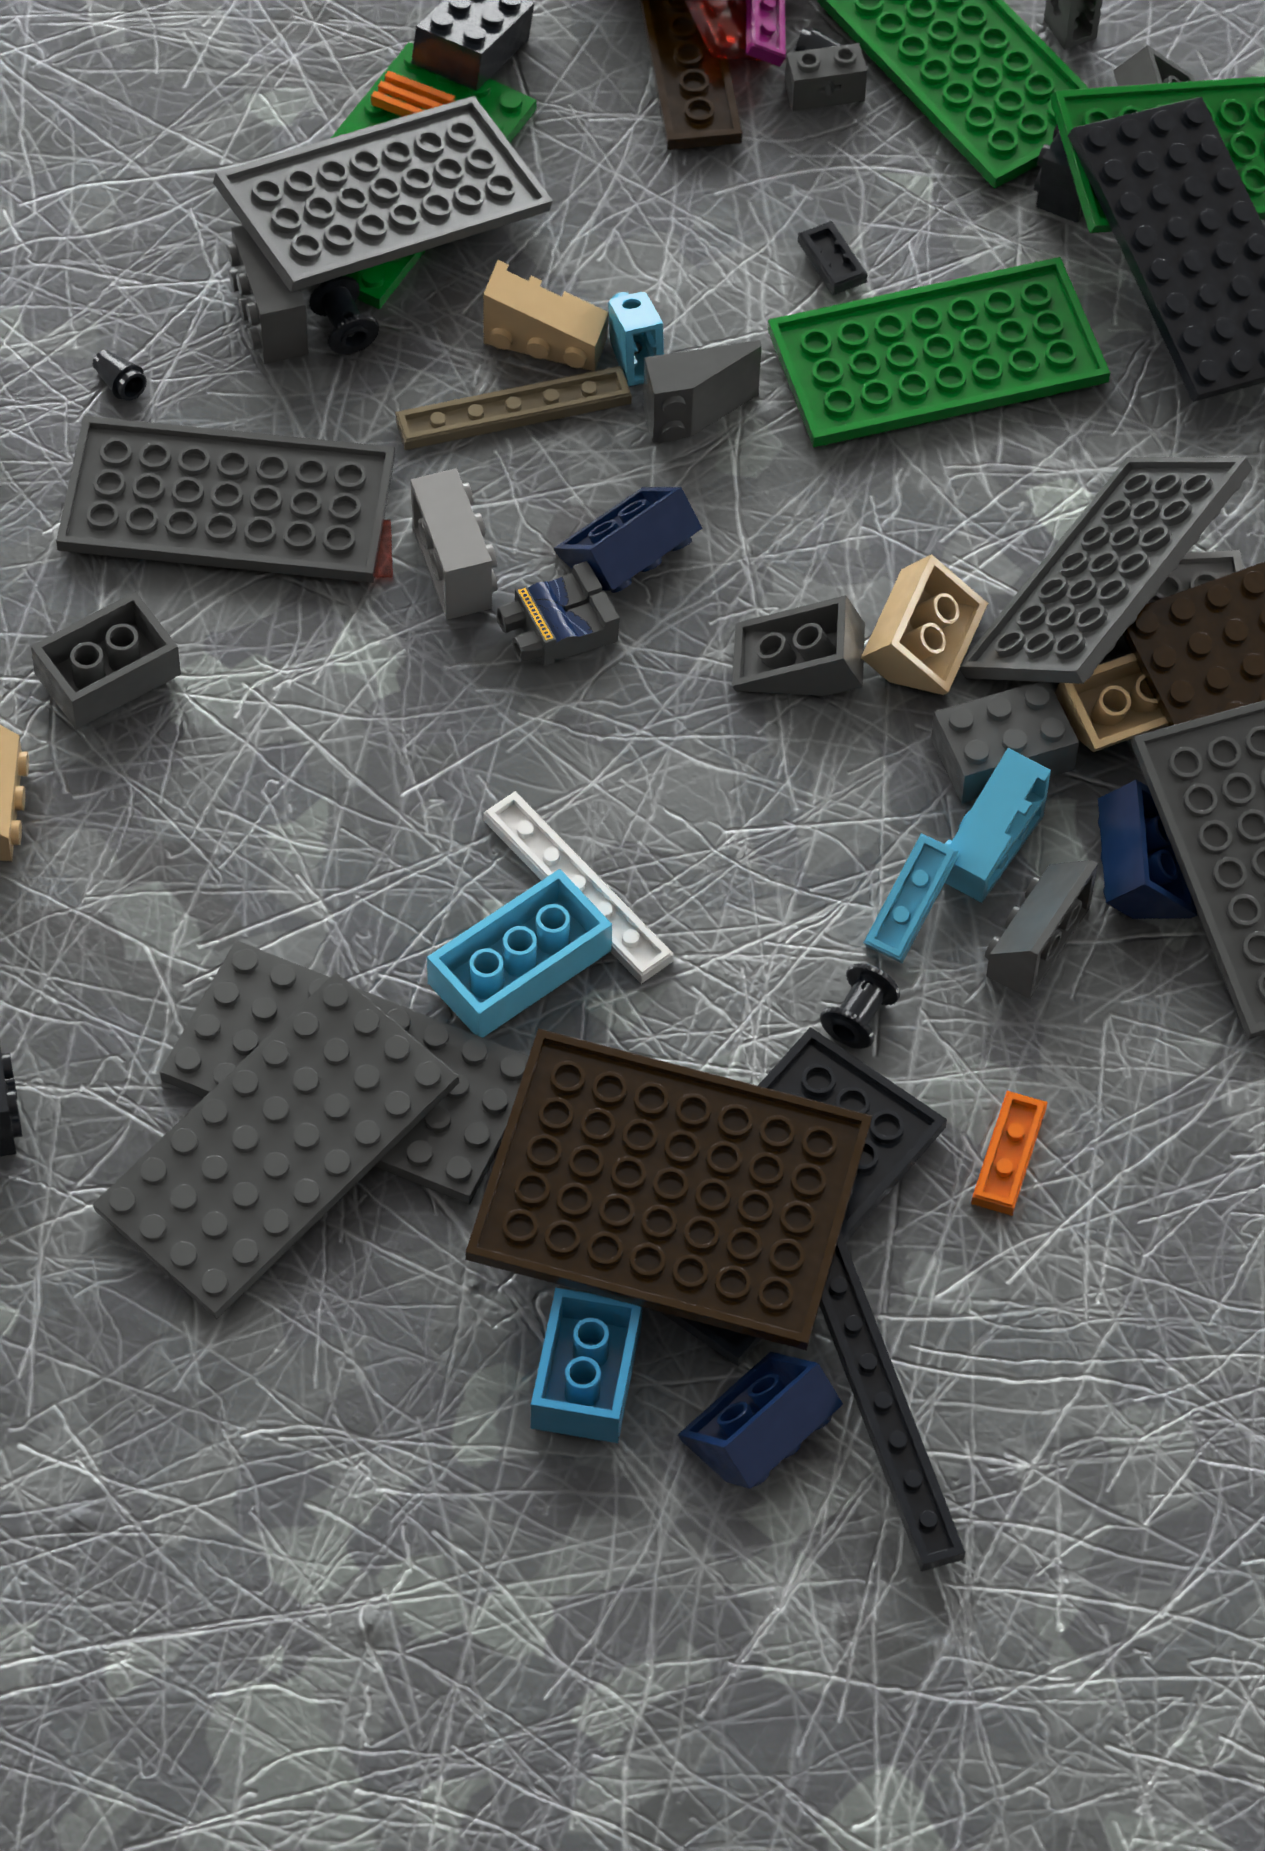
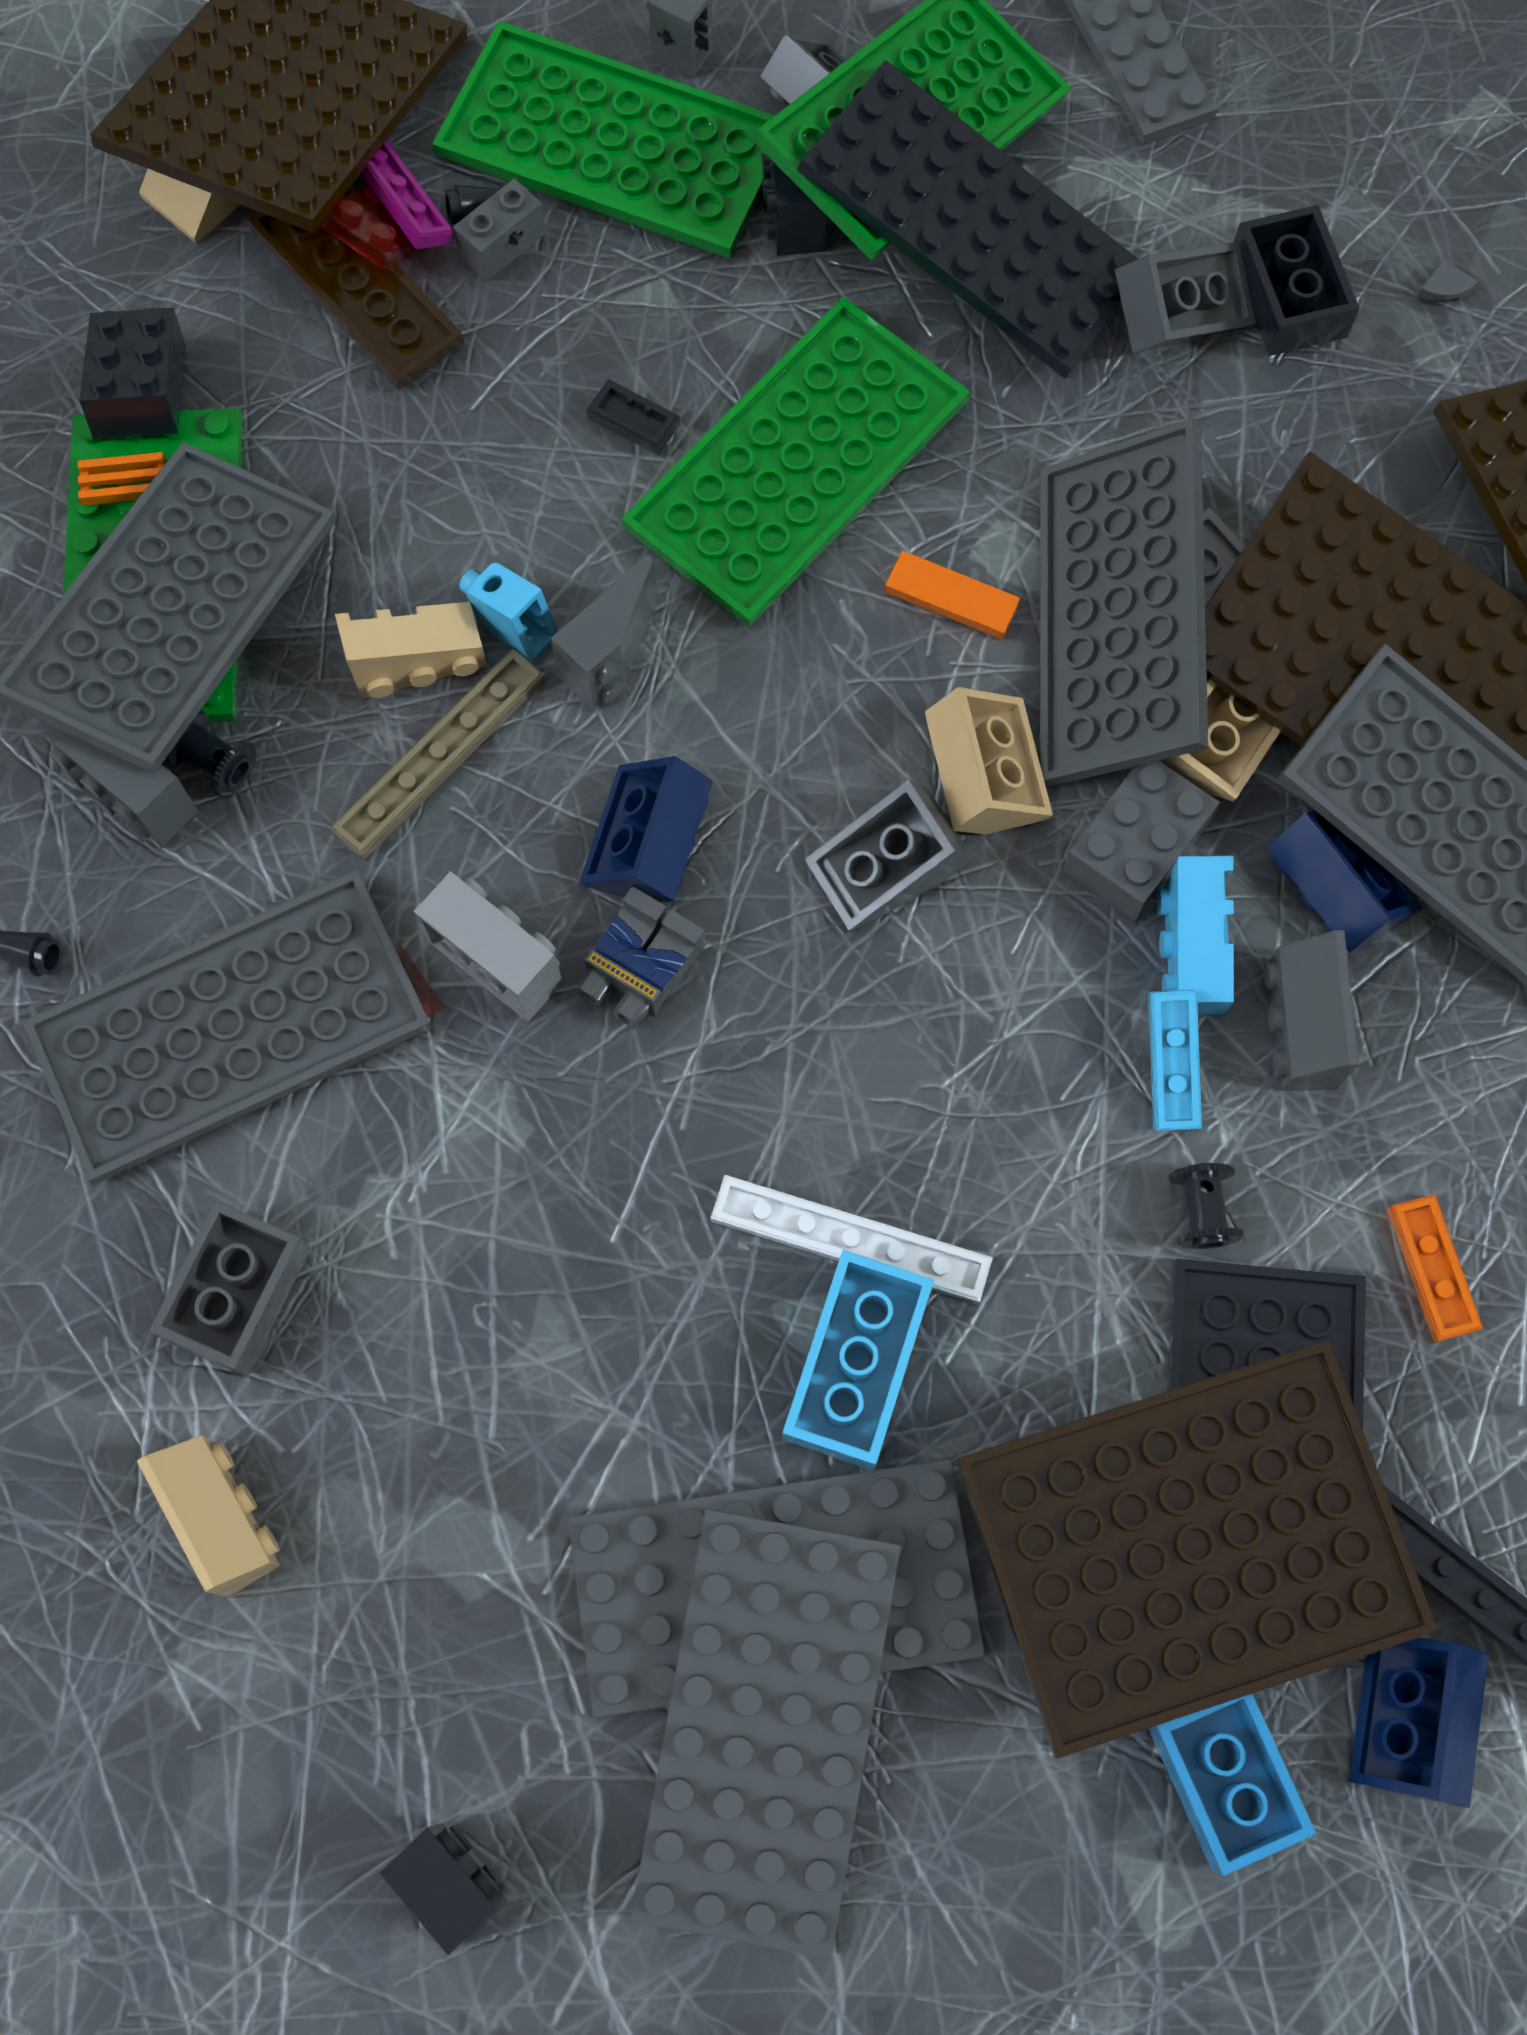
camera: 30 degrees left, 15 degrees up
none -> orange tile [884,550,1020,640]

